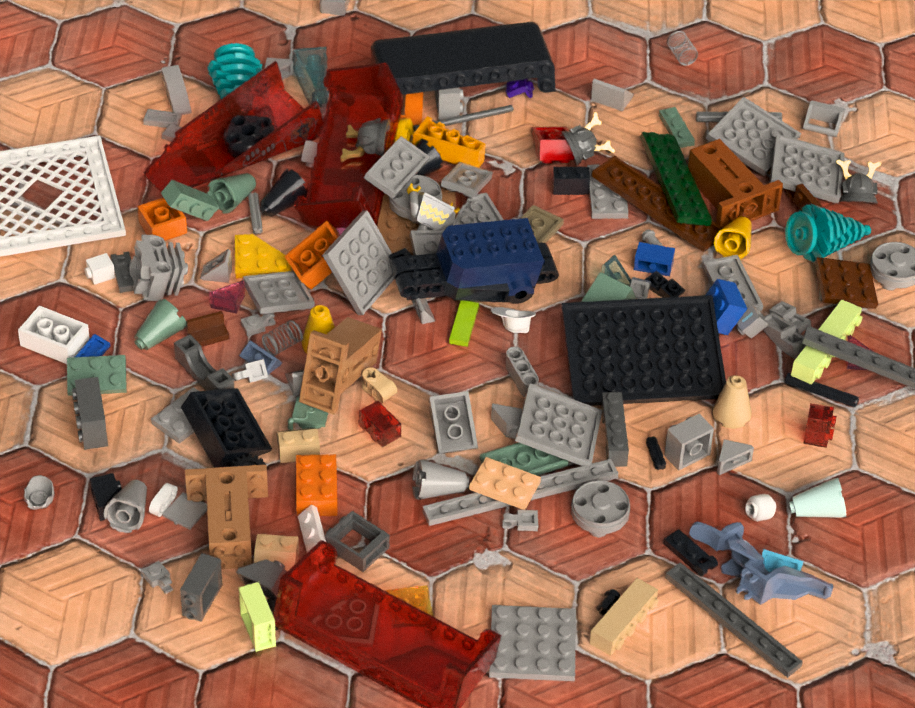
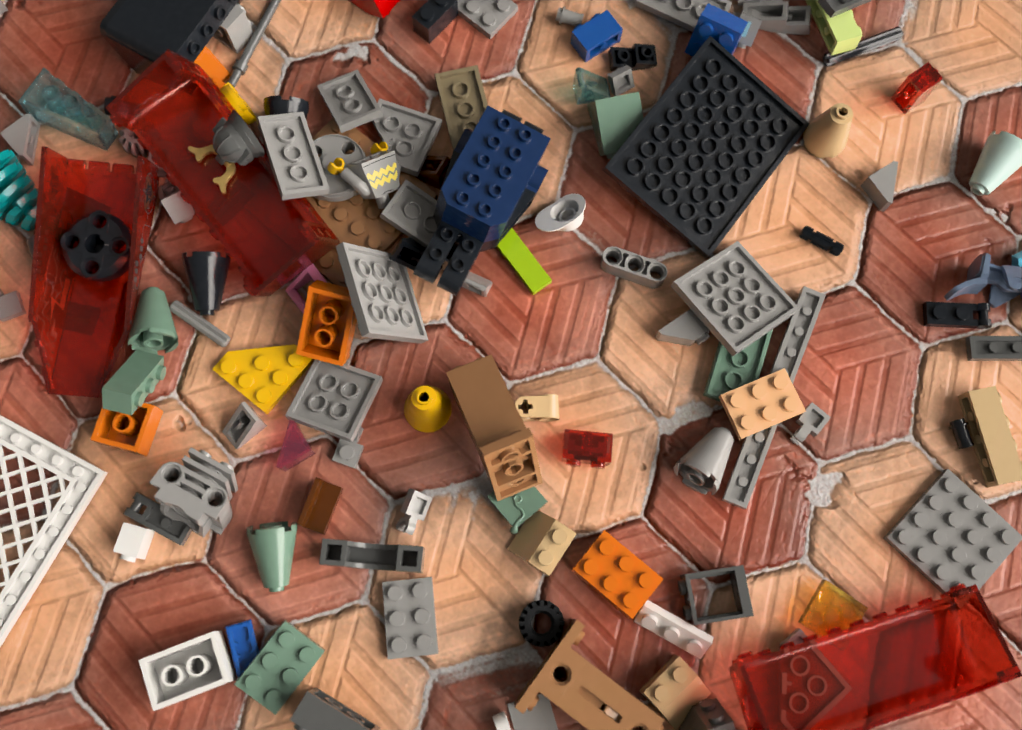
camera: 50 degrees left, 30 degrees up
black slope [181,388,272,468] -> none
sand blue slope [239,340,282,375] -> none
light grey piece [262,320,303,356] -> none
light grey slope [285,369,304,396] -> none
light orange wedge [413,116,486,168] -> none
light grey slope [429,391,478,454] -> none
light grey piece [571,481,630,537] -> none
dark grey arch [601,392,629,467] -> none
light grey brick [664,413,714,471] -> none
white head [745,494,776,522] -> none

